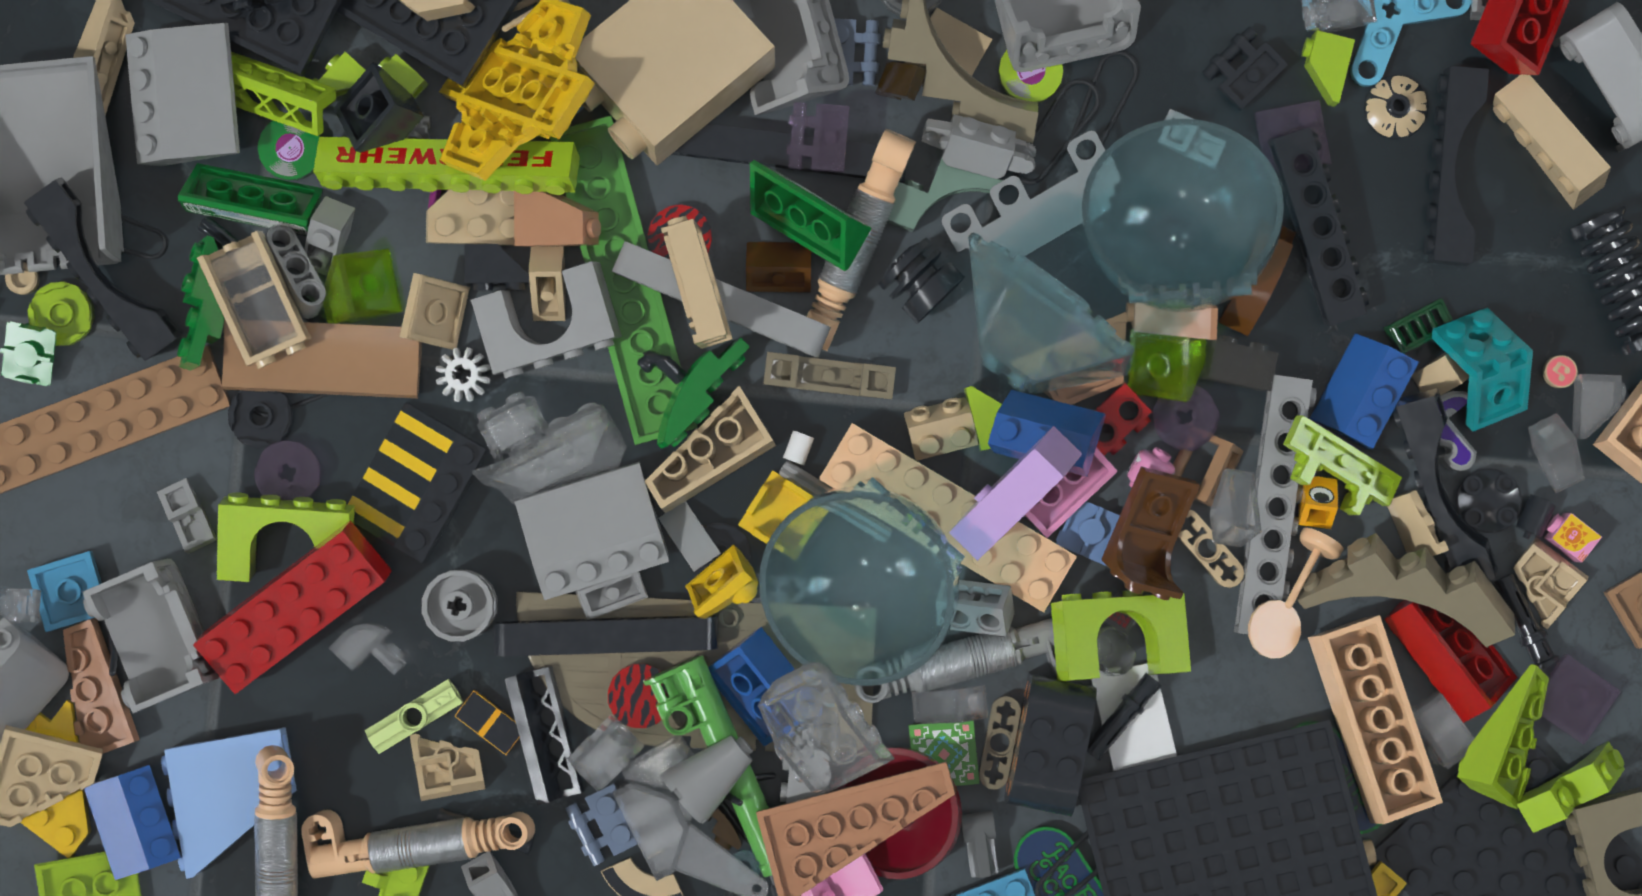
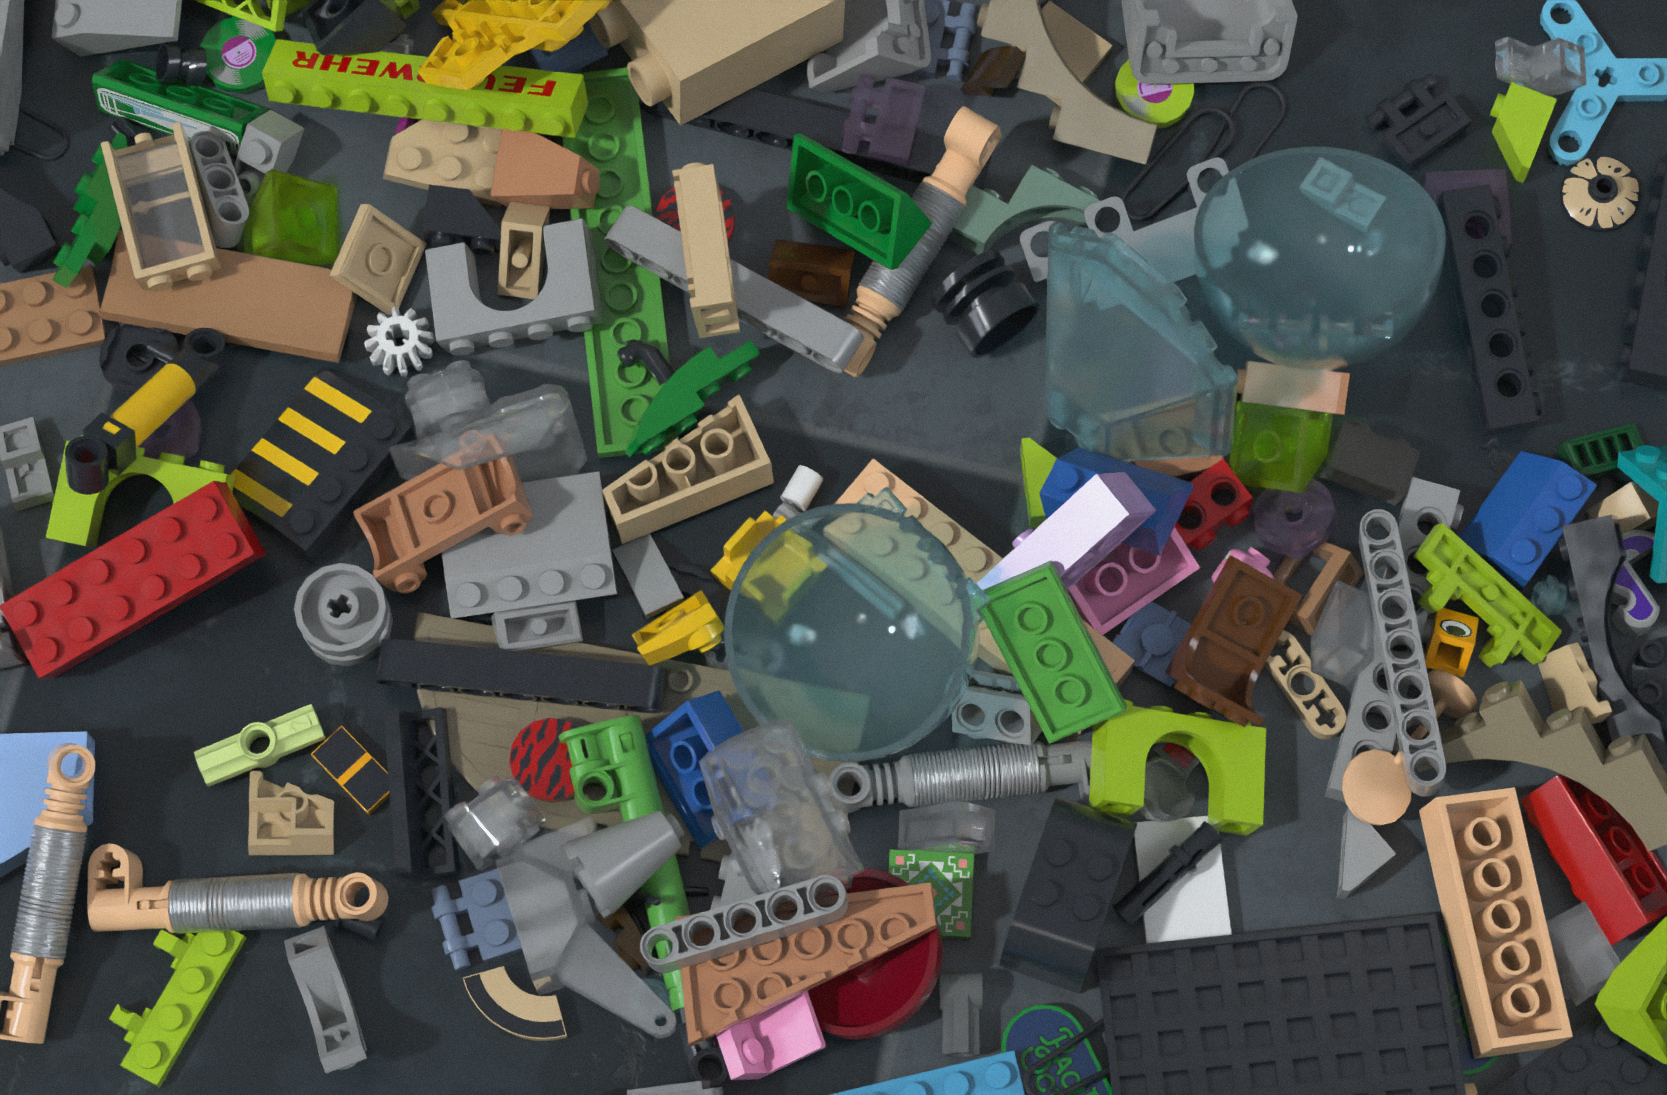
camera: 10 degrees right, 15 degrees down
clear brick [329,623,407,675] -> none
dark tan slope [763,352,896,400] -> none
tan bracket [904,397,979,461] -> none
light grey hinge [921,114,1036,179] -> none
dark tan beam [979,695,1021,790] -> none
reddish brown arch [1219,219,1295,336] -> none
none -> black piece [65,328,226,495]
none -> black wheel [155,43,207,87]
none -> nougat piece [353,434,533,593]
none -> light grey beam [640,875,849,973]
none -> bright green tile [973,560,1127,744]
none -> light grey slope [1337,807,1396,899]
none -> light grey beam [1359,509,1446,797]
none -> clear light blue plate [1531,575,1567,617]

